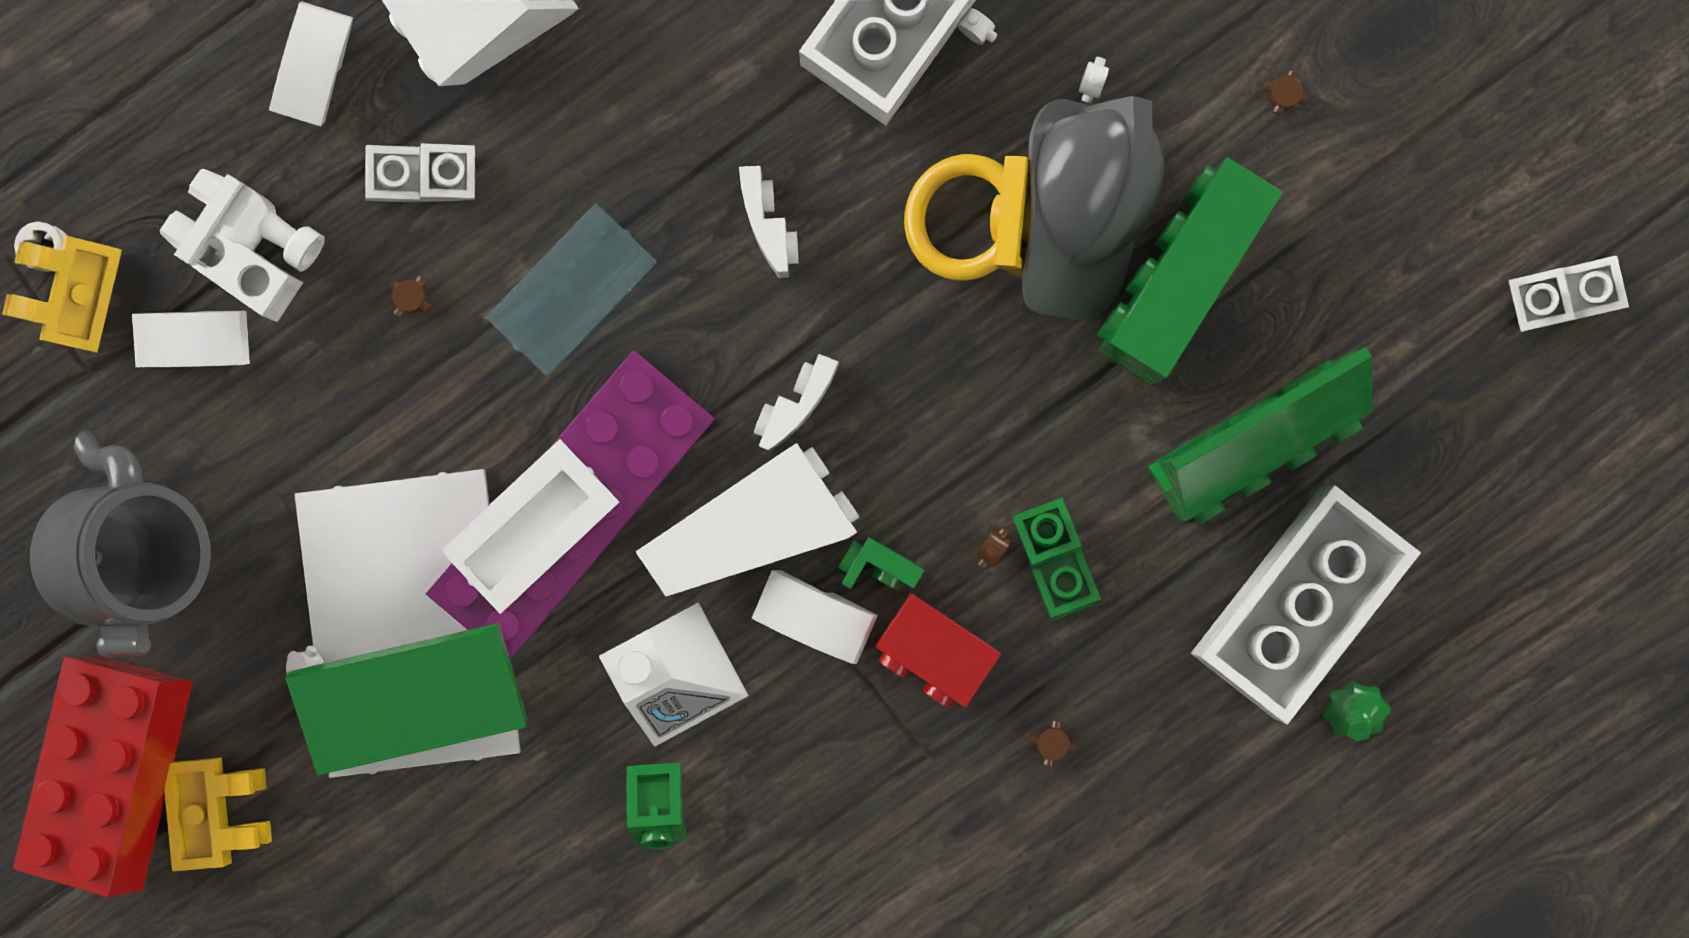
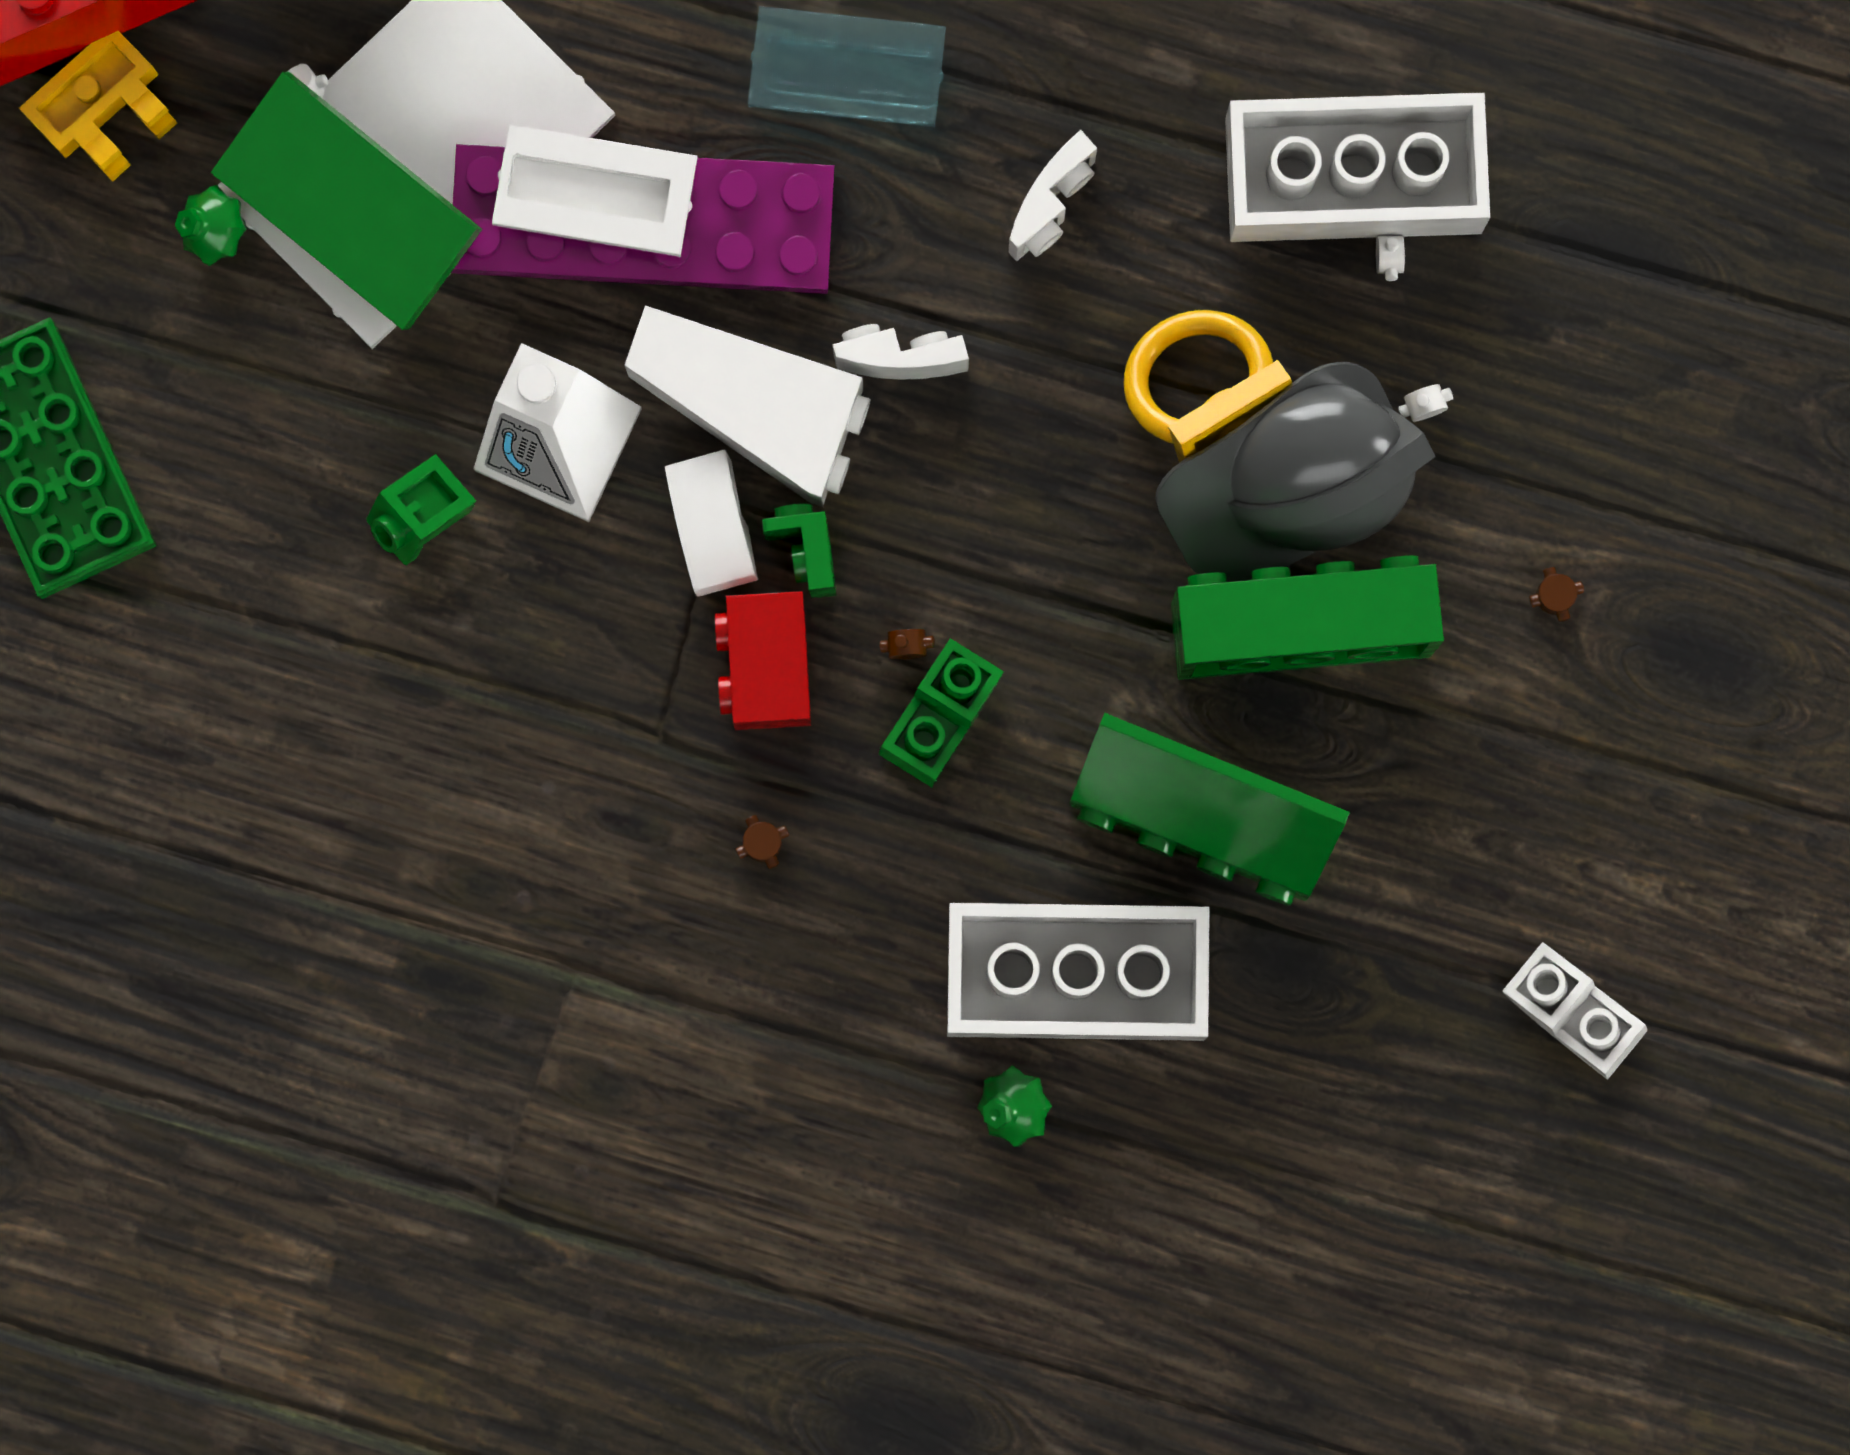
camera: 55 degrees right, 5 degrees down
none -> green piece [175,185,247,266]

